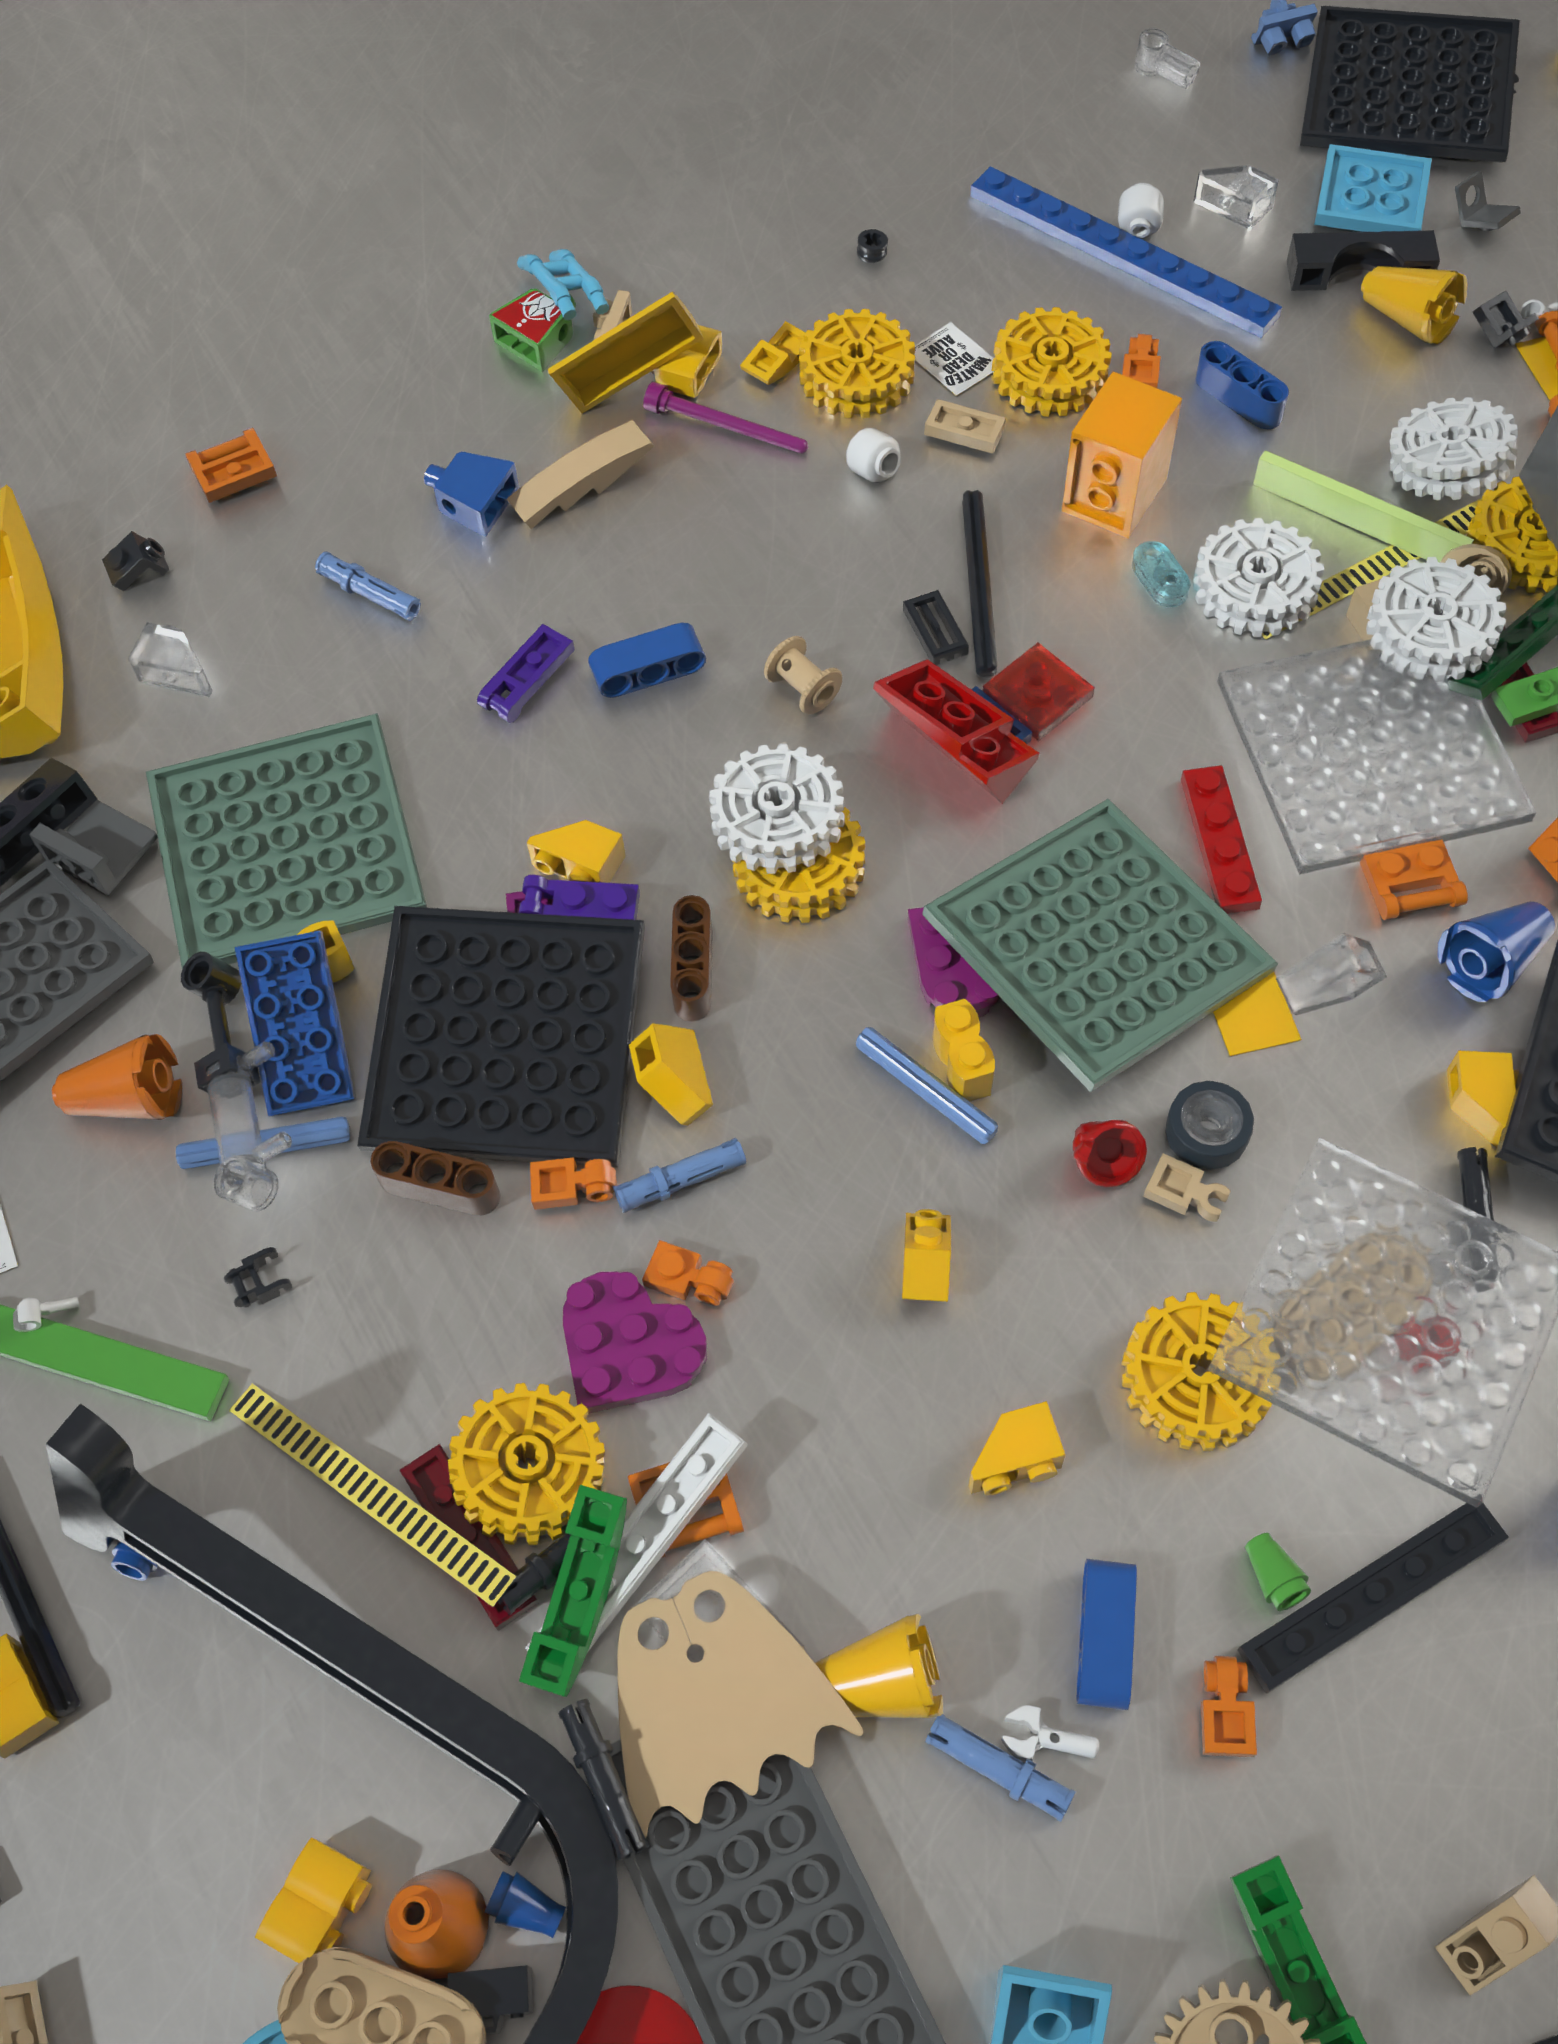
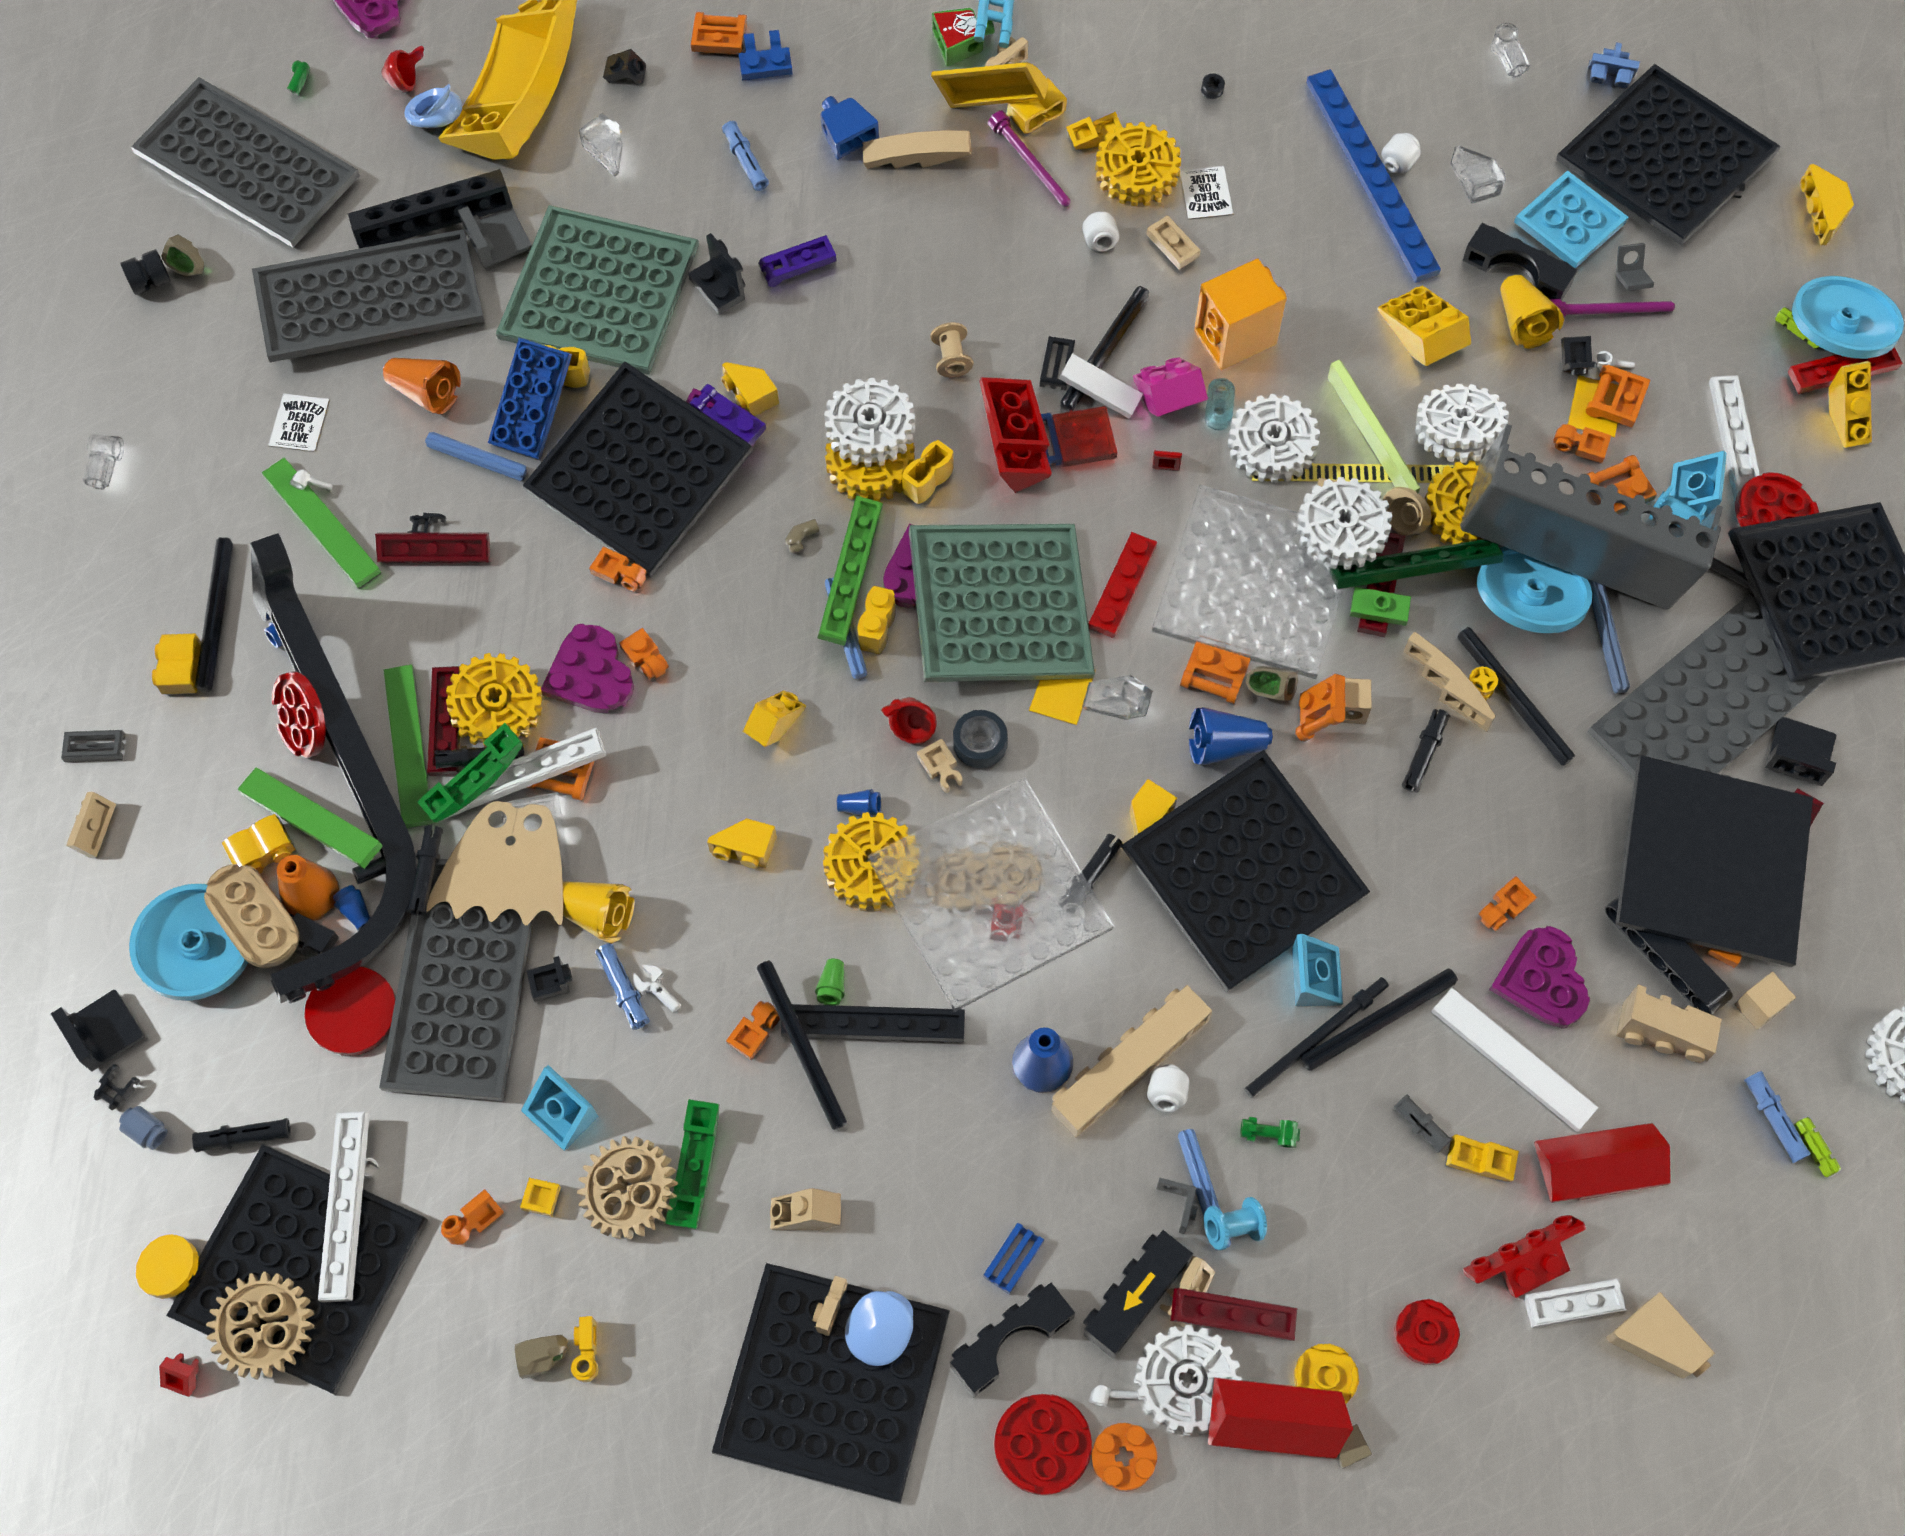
camera: 30 degrees right, 5 degrees up
clear piece [181,951,292,1212] -> none
light yellow sticker [229,1383,516,1607] -> none
reddish brown beam [370,1141,501,1216] -> none
blue beam [588,622,707,698] -> none
medium blue pin [613,1138,746,1213] -> none
yellow slope [629,1023,713,1126] -> none
reddish brown beam [670,895,713,1022] -> none
yellow piece [991,307,1112,417] -> none
blue beam [1076,1559,1137,1710] -> none
orange plate [1122,334,1161,388] -> none
blue beam [1195,341,1289,430] -> none
none -> bright green tile [237,767,383,869]
none -> red tile [272,671,326,758]
none -> dark red tile [375,532,491,562]
none -> bright green tile [383,664,434,829]
none -> black bracket [526,956,573,1002]
none -> black bracket [688,233,745,315]
none -> blue plate [739,30,793,81]
none -> black axle [757,960,847,1130]
none -> dark tan arm [785,519,820,553]
none -> bright green tile [817,495,883,646]
none -> blue cone [837,789,881,817]
none -> yellow brick [902,440,954,504]
none -> white tile [1059,353,1143,419]
none -> dark pink slope [1133,357,1208,417]
none -> red slope [1152,450,1182,471]
none -> rock [1246,666,1298,701]
none -> yellow slope [1378,285,1471,366]
none -> magenta piece [1550,299,1675,318]

